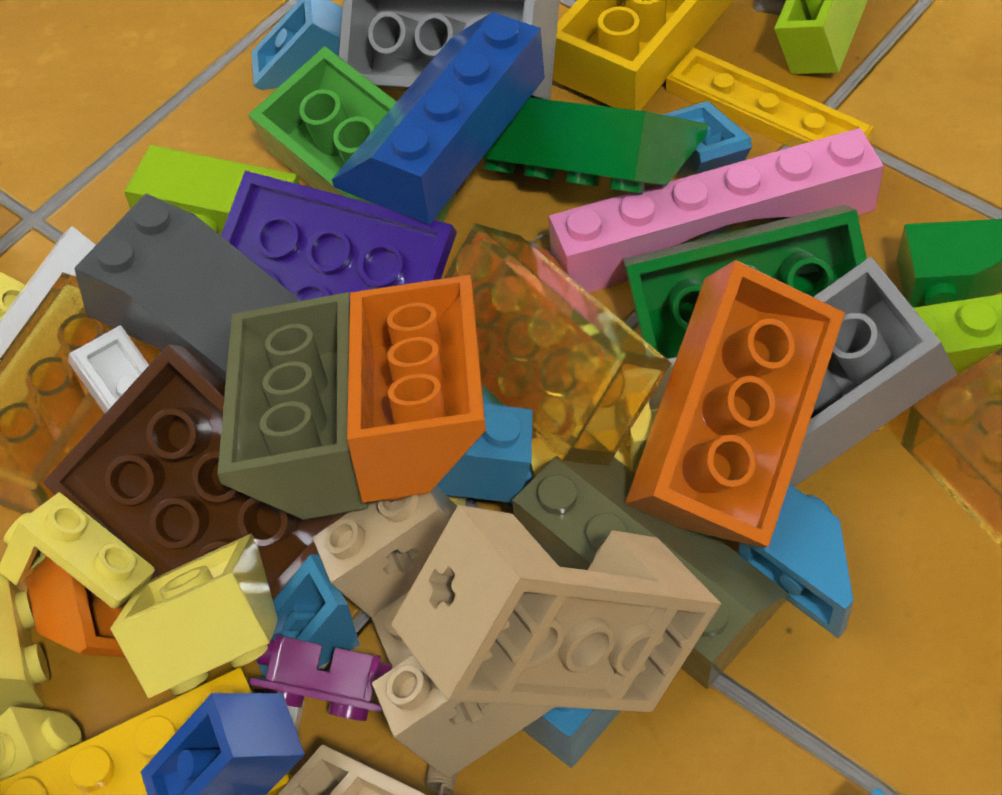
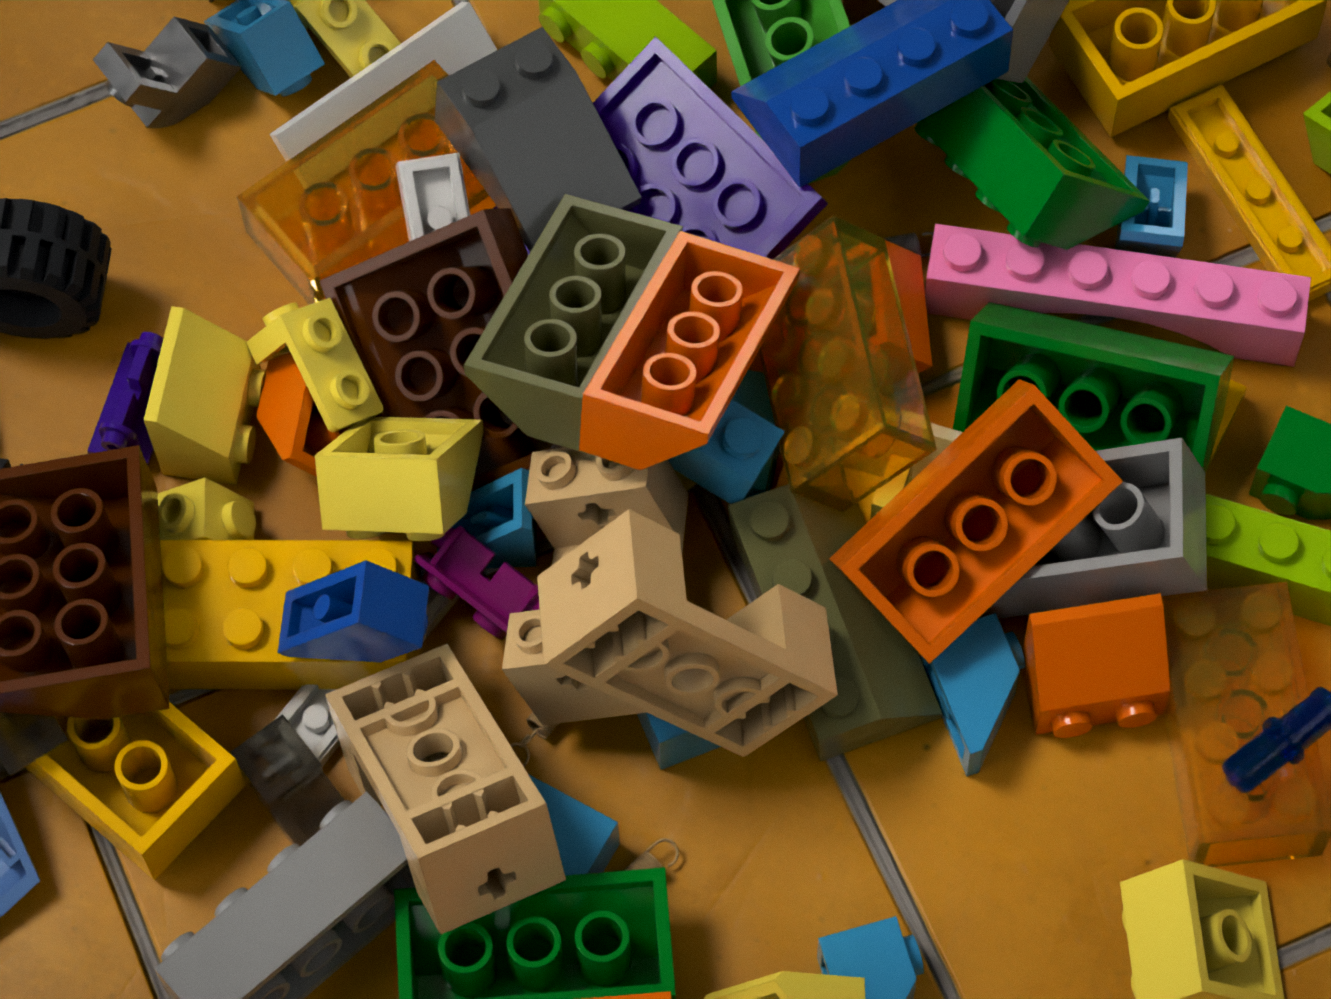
camera: 25 degrees right, 10 degrees up
none -> orange slope [1021,593,1171,738]

